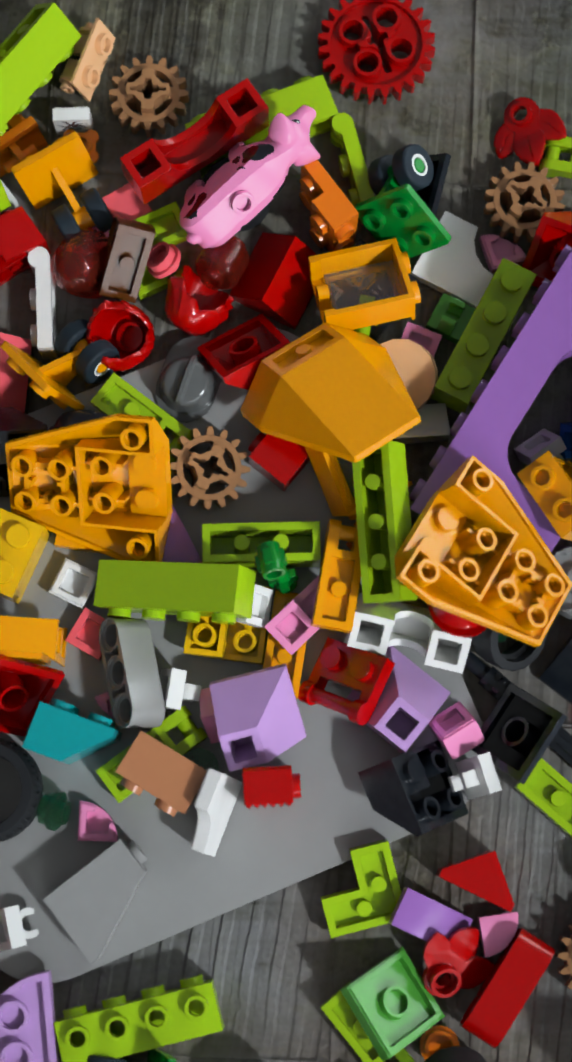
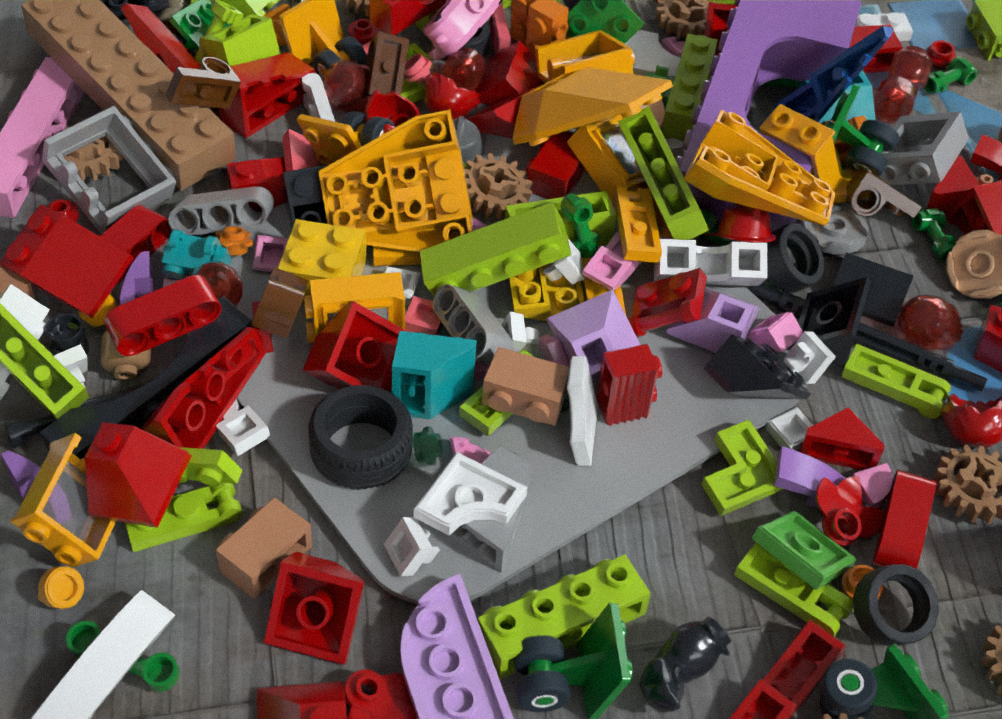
camera: 15 degrees left, 30 degrees down
none -> red plate [348,19,378,46]
none -> white tile [414,452,527,535]
none -> coral tile [489,2,511,55]
none -> white tile [765,407,813,451]

